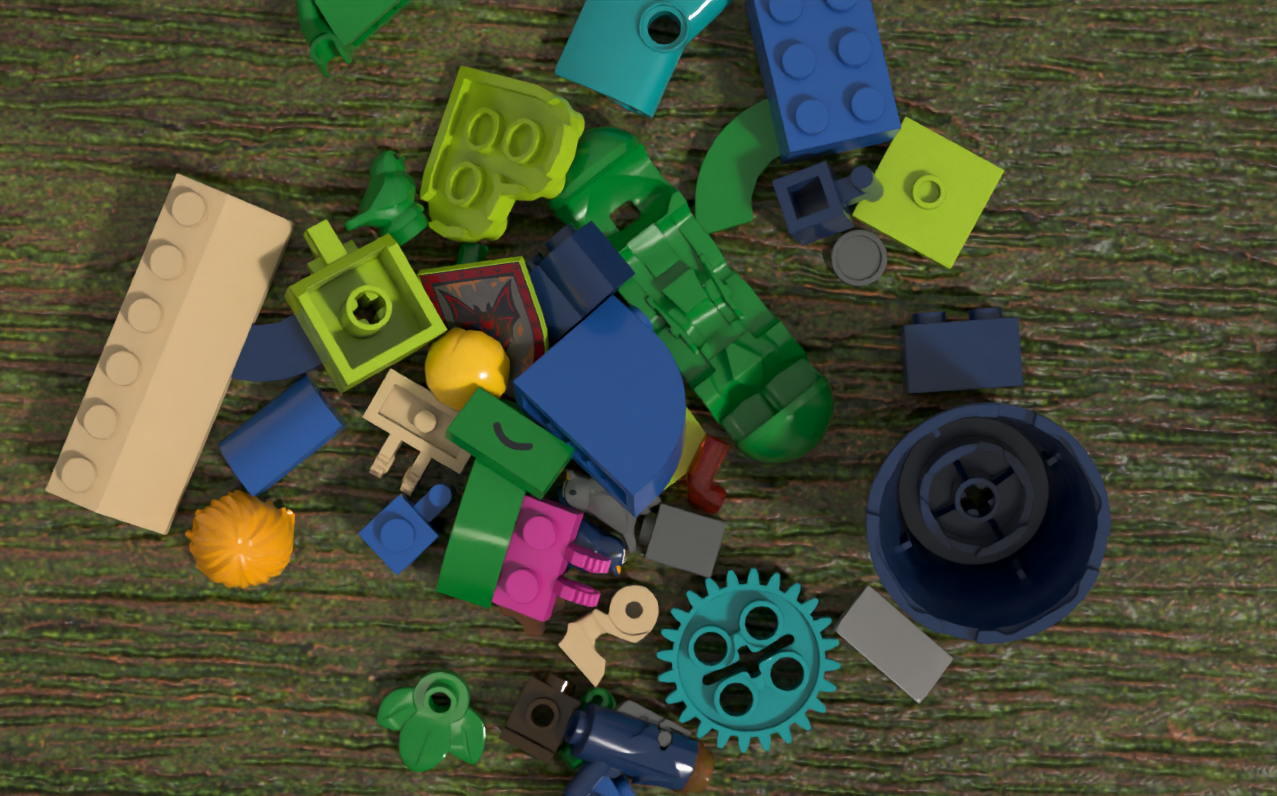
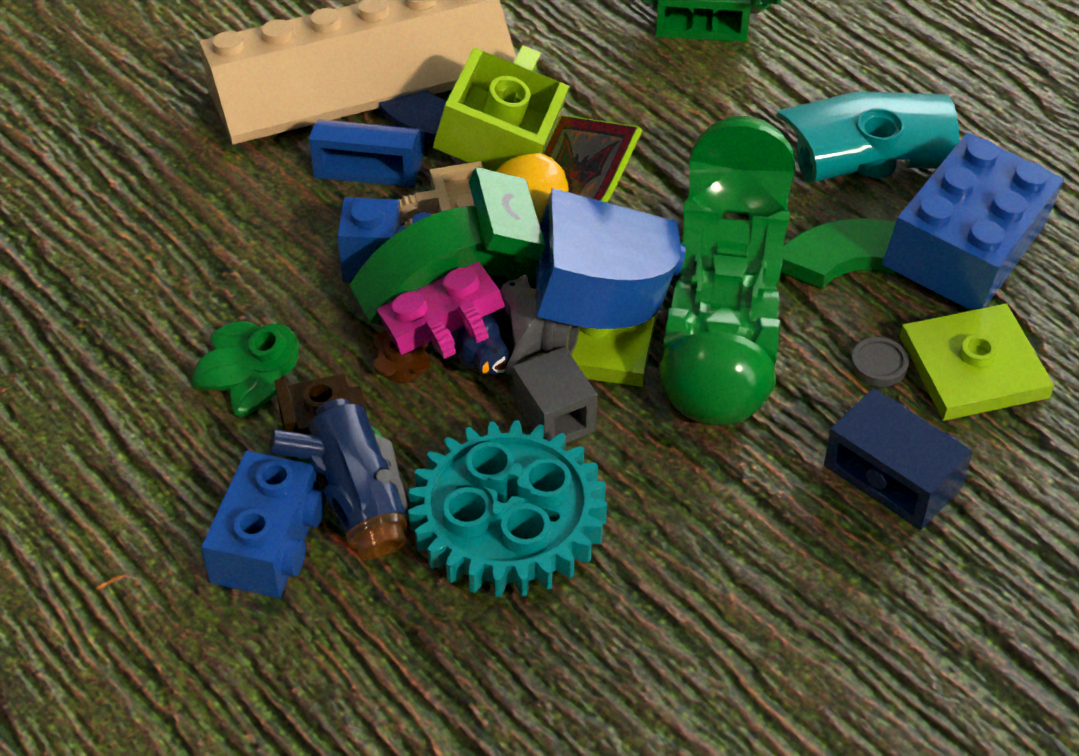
camera: 50 degrees right, 40 degrees down
light orange hair [185,490,295,589] -> none
green animal [344,150,430,246] -> none
lime plate [420,65,585,243] -> none
dark blue brick [525,221,636,346] -> none
tan leg [558,583,659,687] -> none
clear red arm [686,433,731,514] -> none
dark blue brick [772,161,884,246] -> none
light grey slope [831,585,953,704] -> none
dark blue cone [866,403,1111,644] -> none

